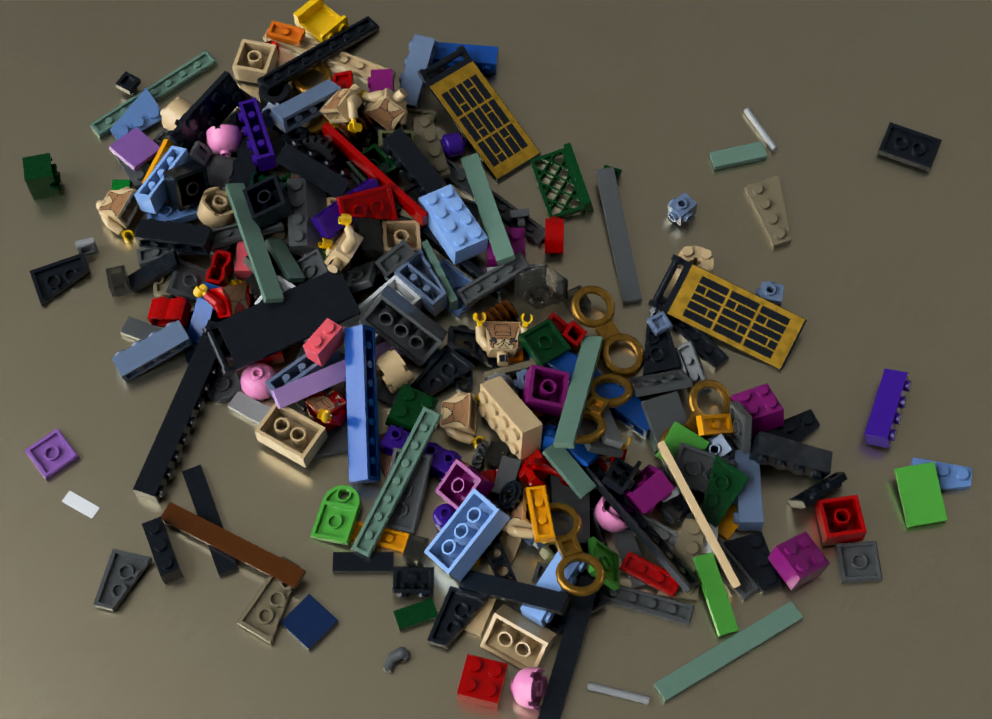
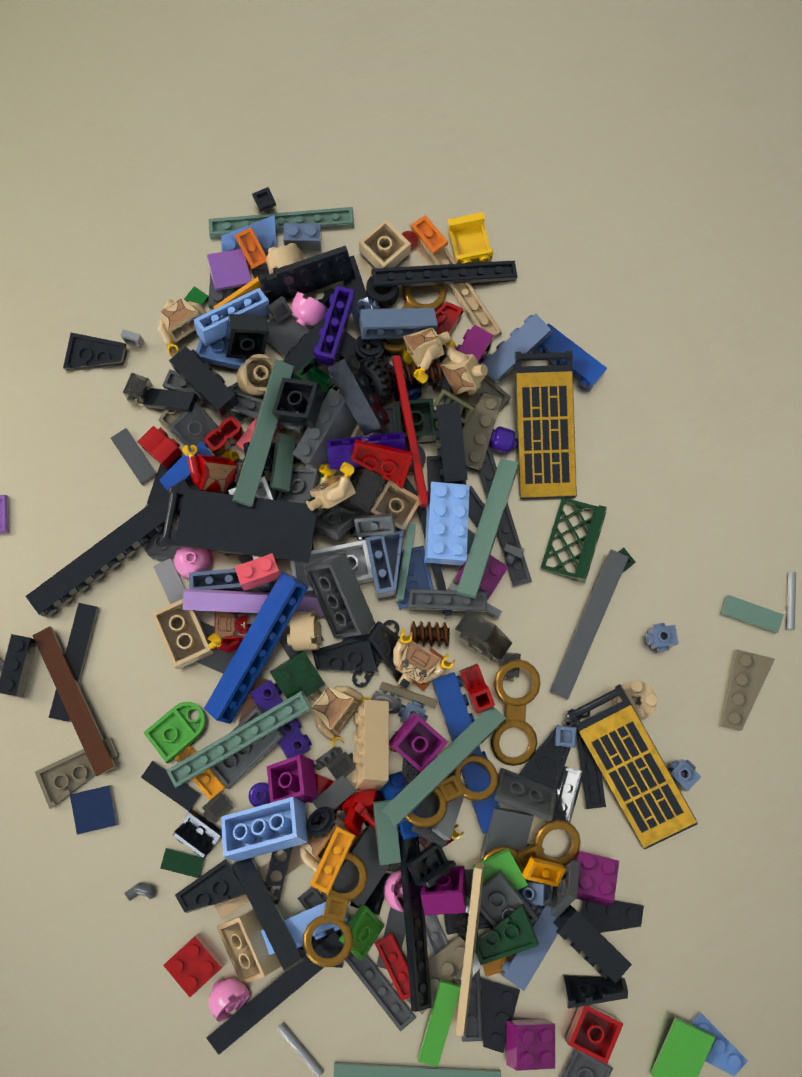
camera: 30 degrees right, 15 degrees up
dark green piece [22,153,61,200] -> none
sand blue brick [111,320,193,382] -> none
dark green tile [518,318,571,367] -> none
red brick [545,216,564,253] -> none
dark purple brick [864,369,912,448] -> none
none -> orange plate [234,227,267,270]
none -> sand blue brick [283,223,322,250]

